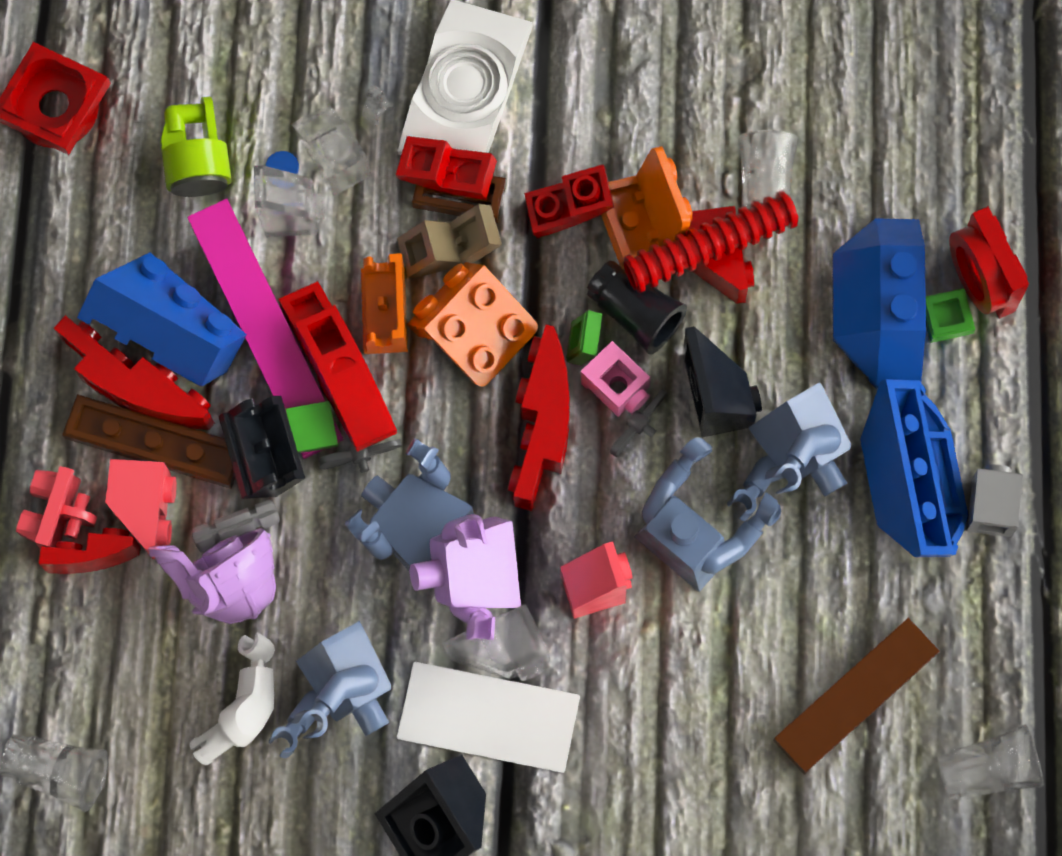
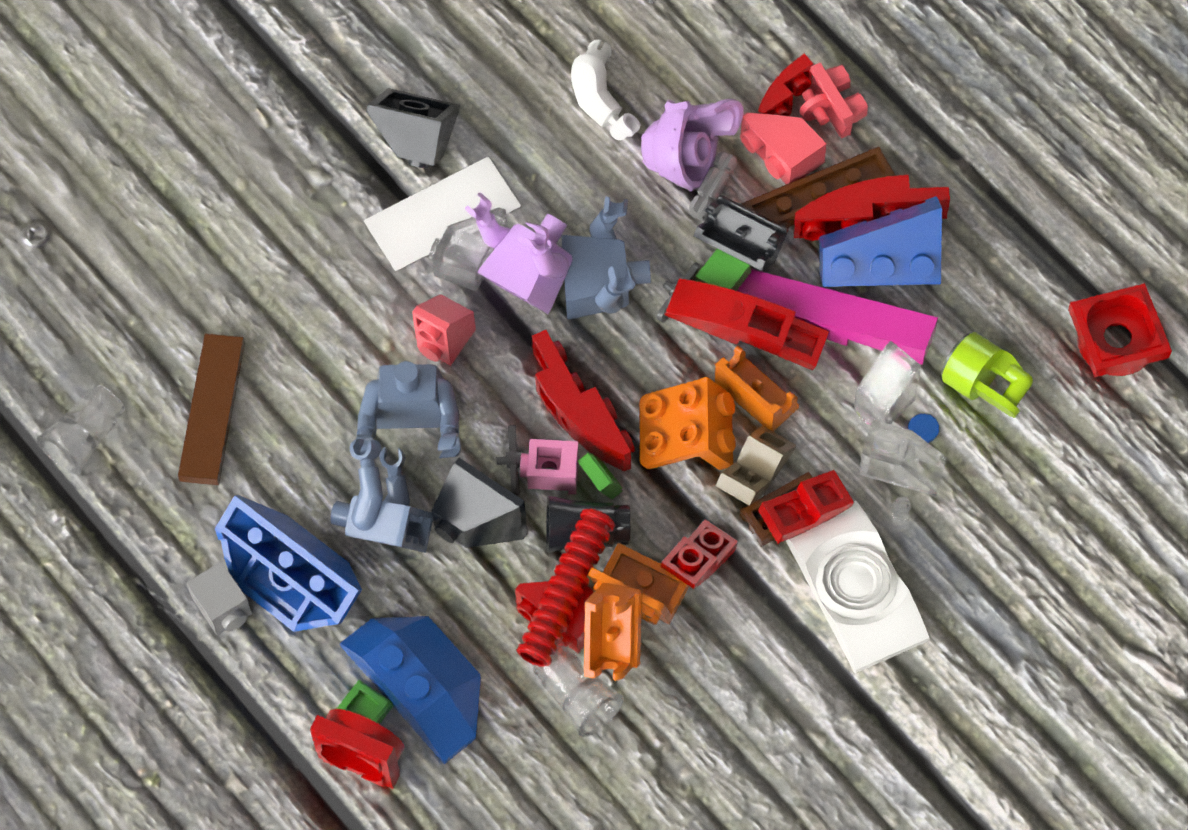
camera: 135 degrees right, 10 degrees down
sand blue torso [269,621,391,758] -> none
none -> orange hinge [584,583,642,681]

